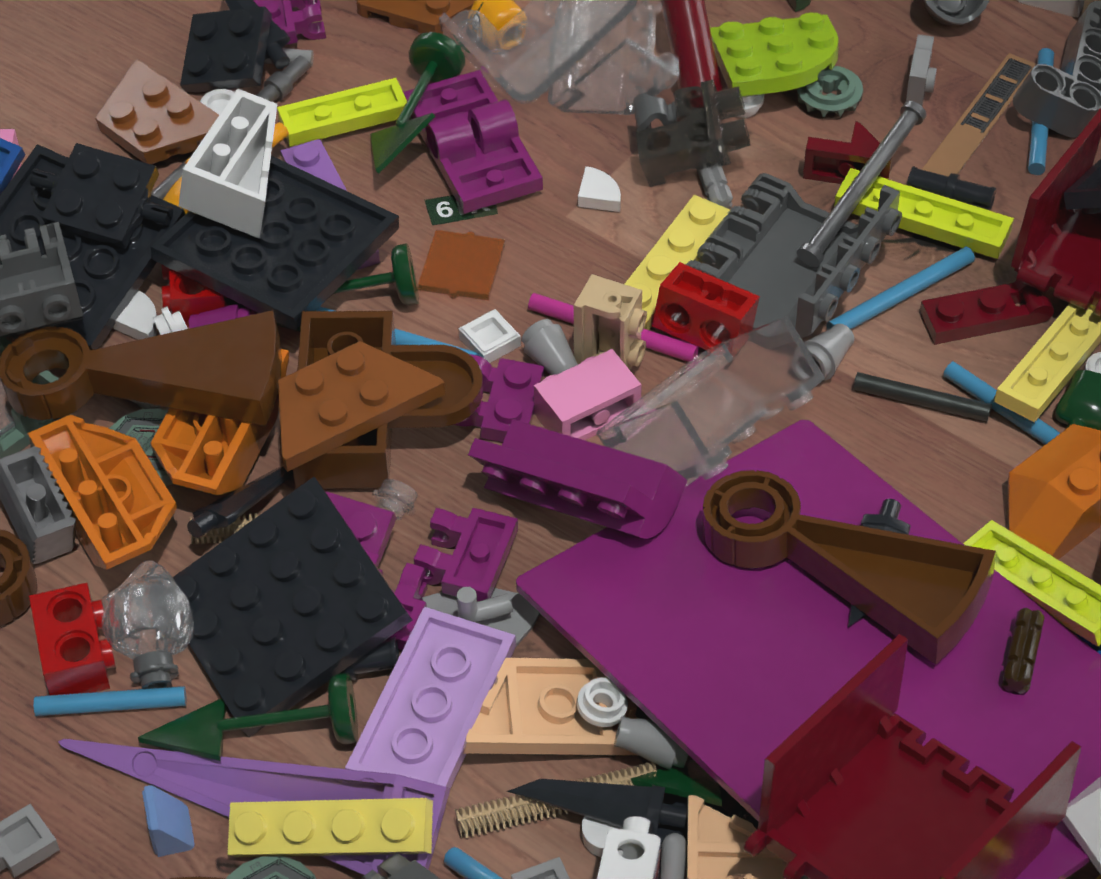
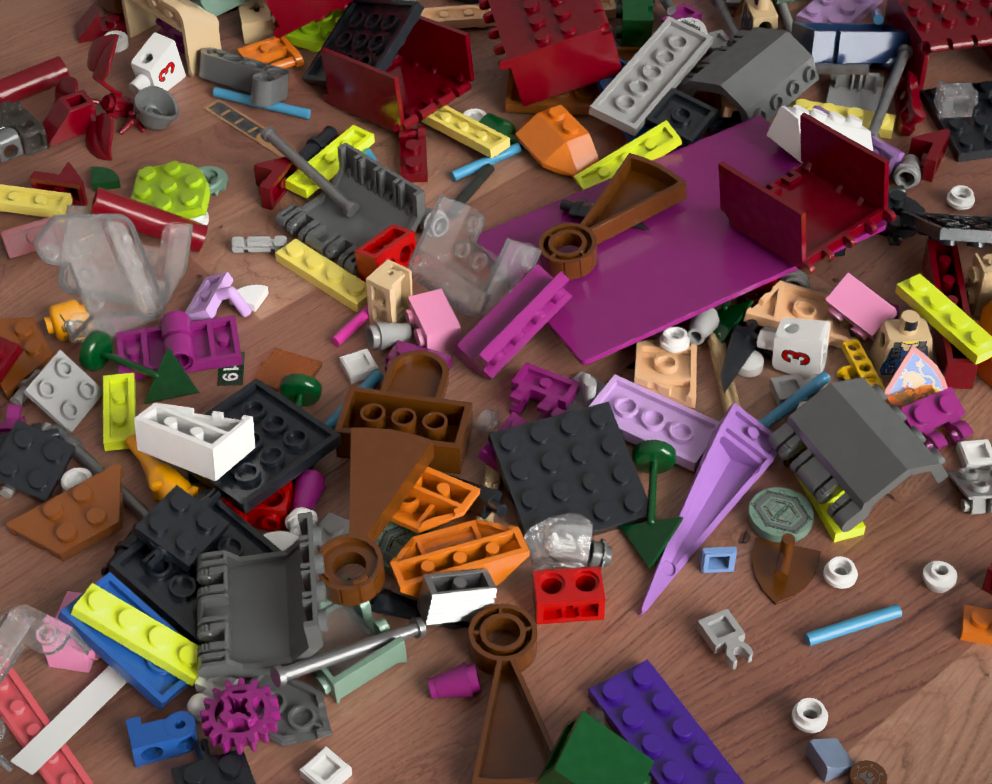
camera: 80 degrees left, 5 degrees down
dark azure bar [34,686,187,716] -> none
light yellow plate [227,798,433,857] -> none
dark orange wing [278,341,445,472] -> none
clear smoke hips [633,80,751,187] -> none
light grey plate [906,34,937,106] -> none
dark brown axle [1002,607,1045,694] -> none
none -> light grey plate [10,350,103,434]
none -> lavender plate [185,272,252,321]

